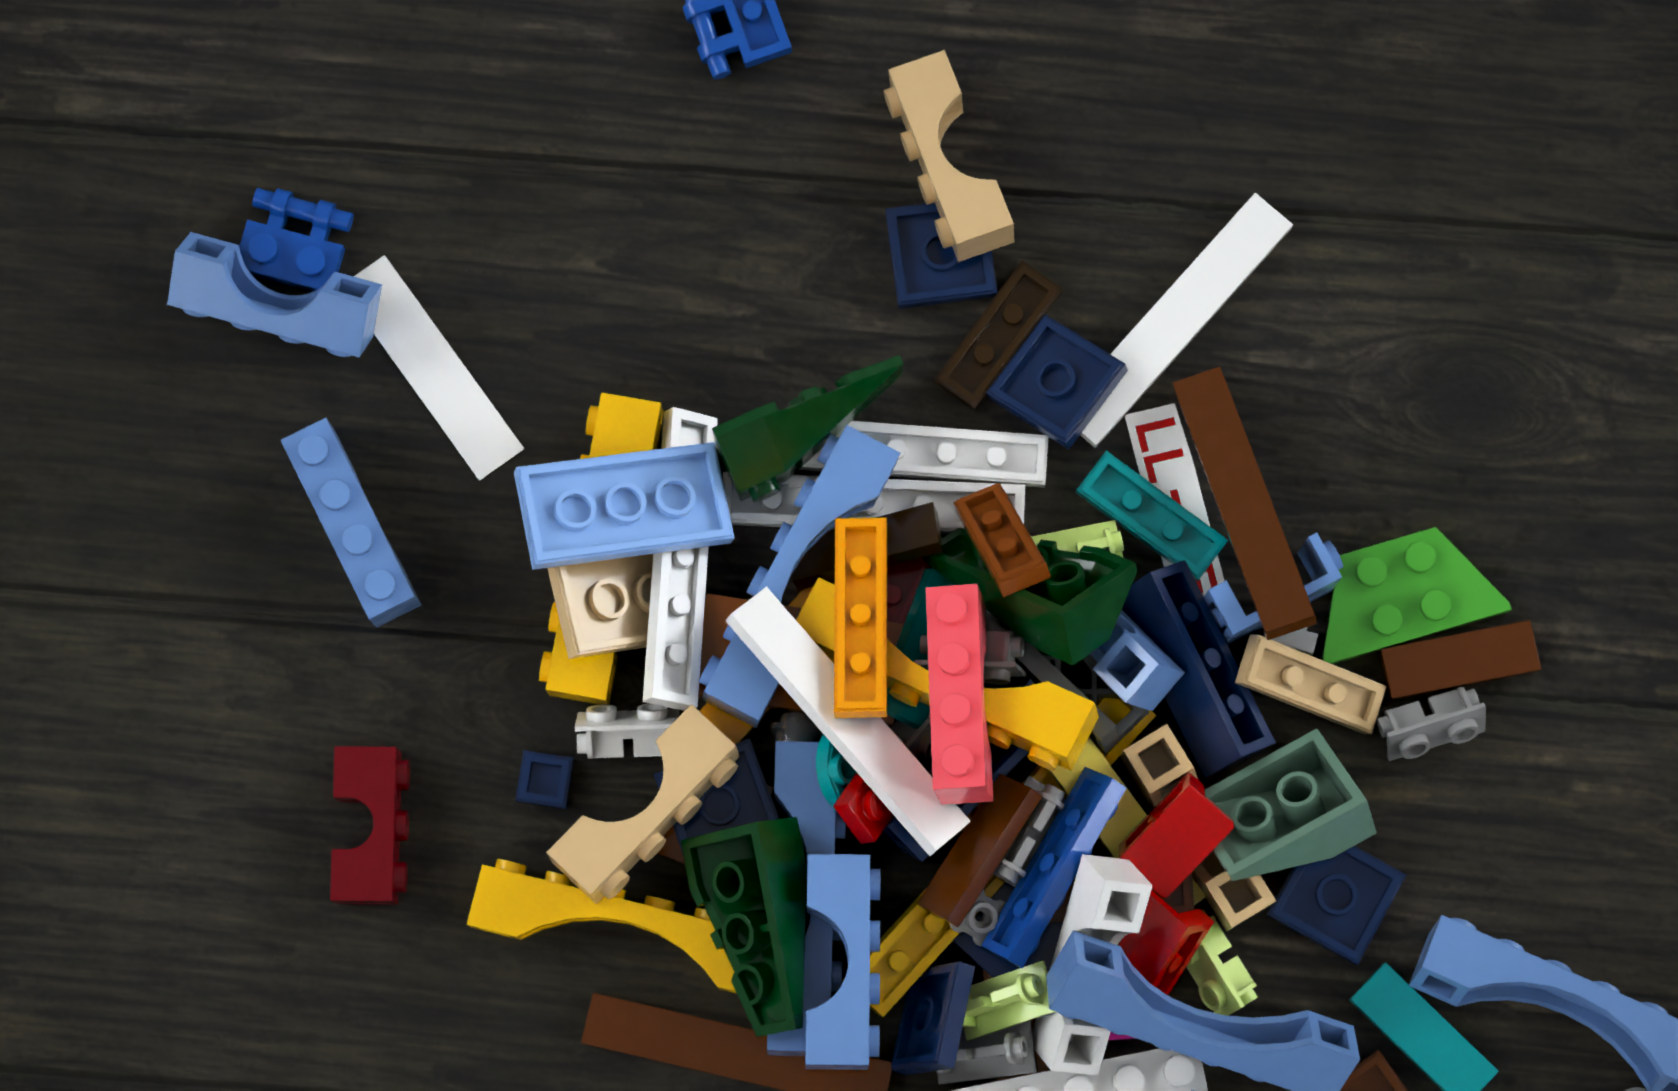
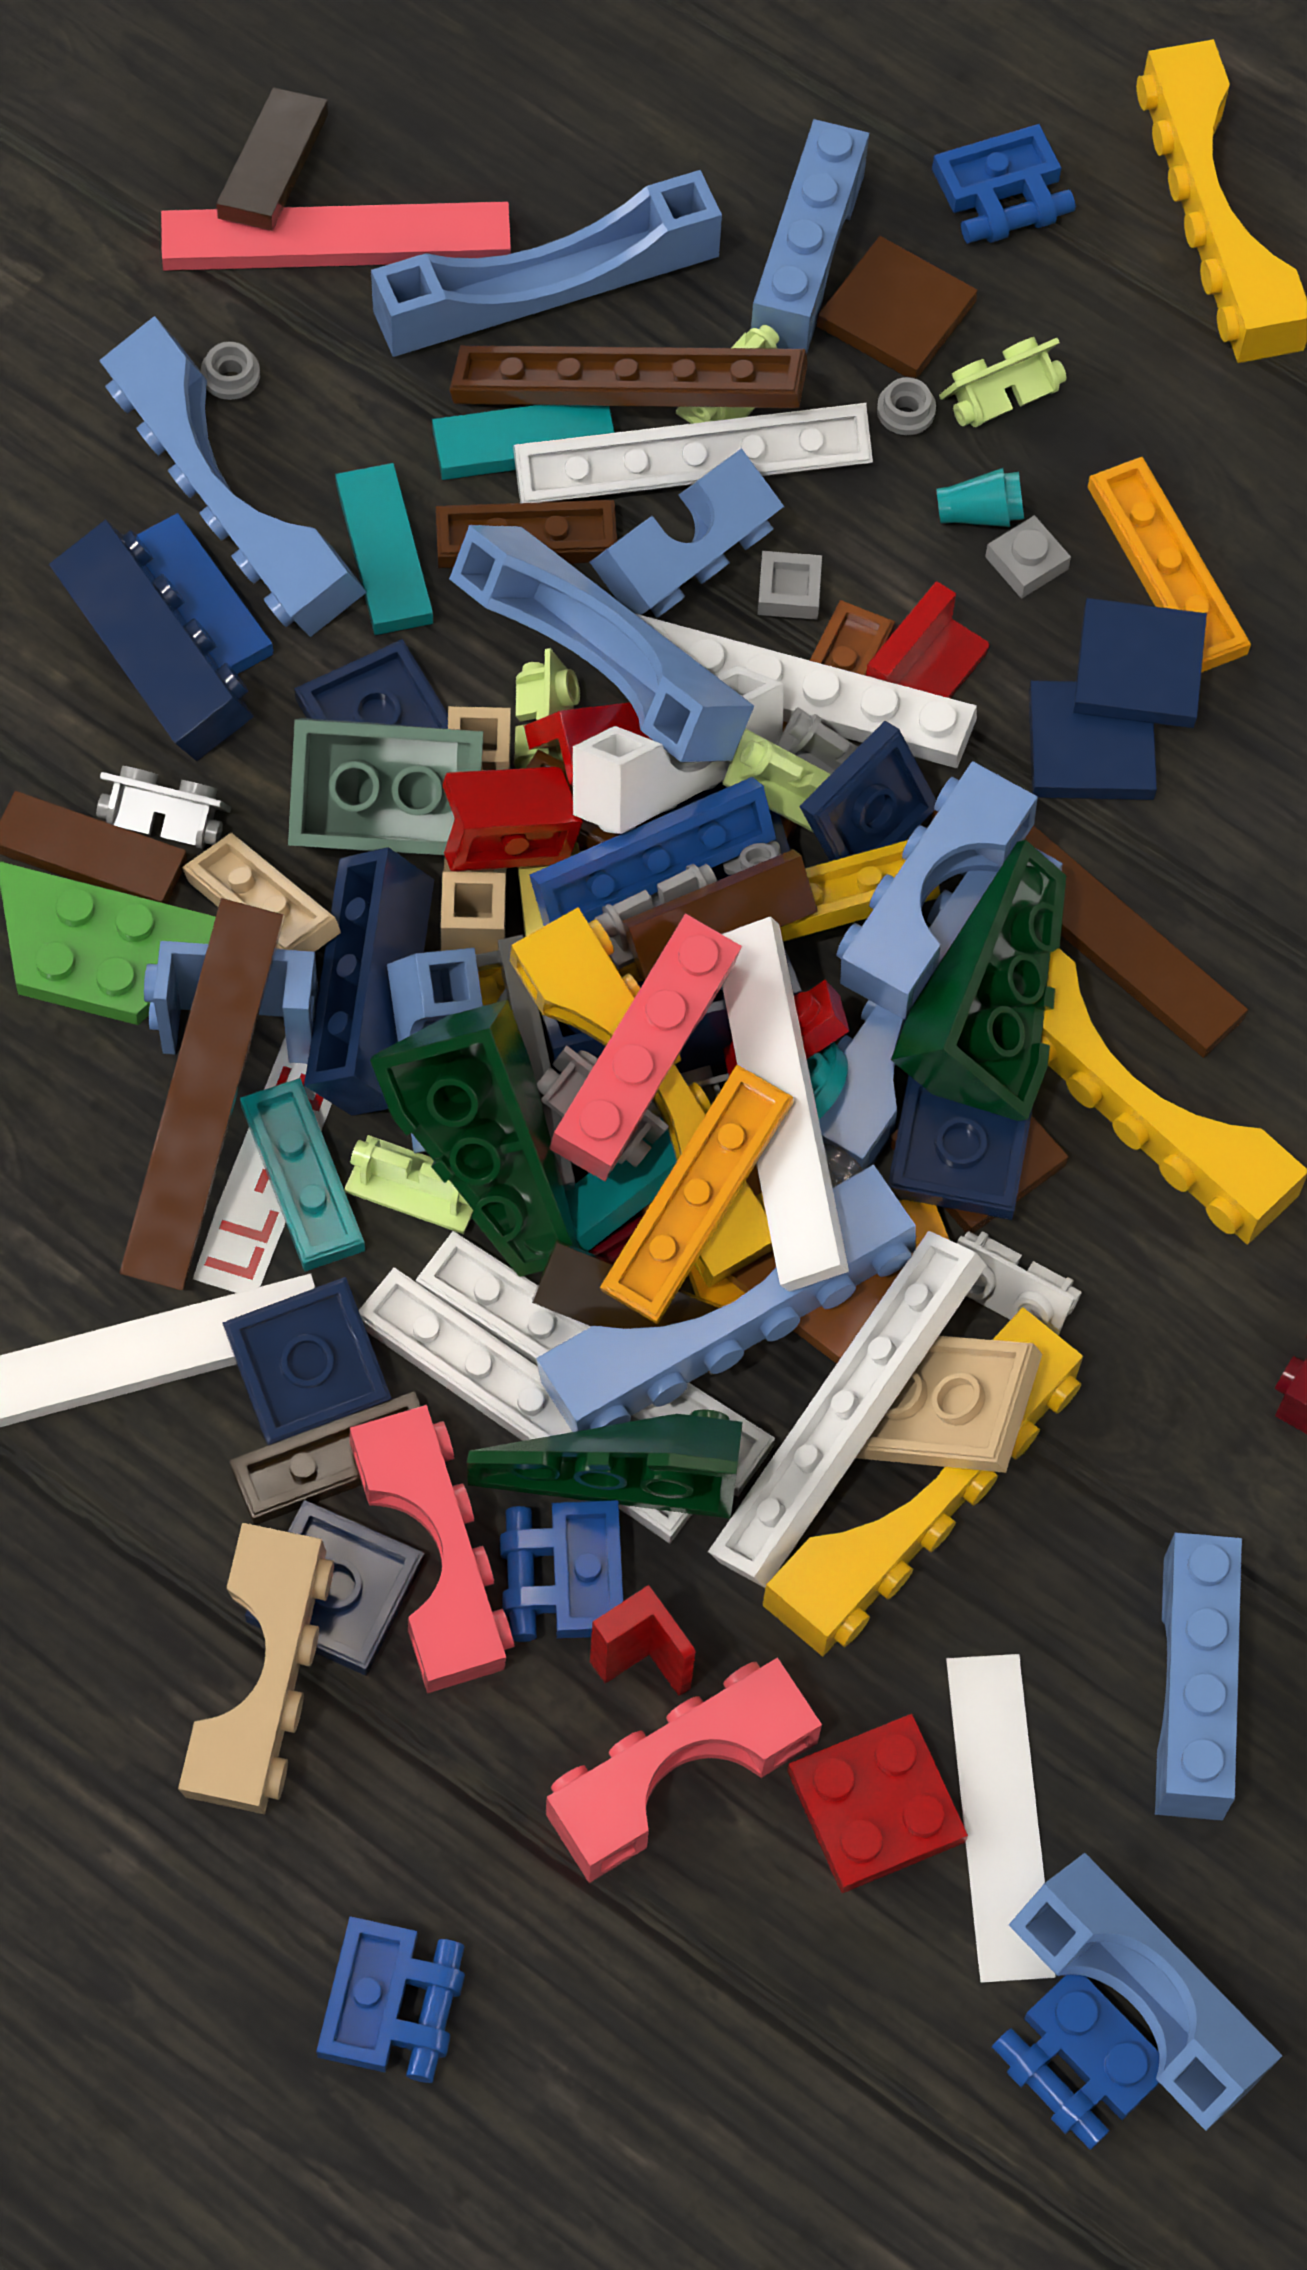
camera: 155 degrees left, 15 degrees down
light blue tile [514,442,734,570] -> none
dark blue tile [515,750,575,810] -> none
tan arch [546,704,740,904] -> none
dark orange tile [953,483,1051,597] -> none
none -> dark blue brick [49,519,254,761]
none -> blue tile [137,513,273,674]
none -> coral arch [350,1405,514,1694]
none -> blue plate [500,1500,623,1642]
none -> coral arch [546,1657,822,1883]
none -> red panel [590,1585,696,1696]
none -> red plate [787,1714,968,1893]

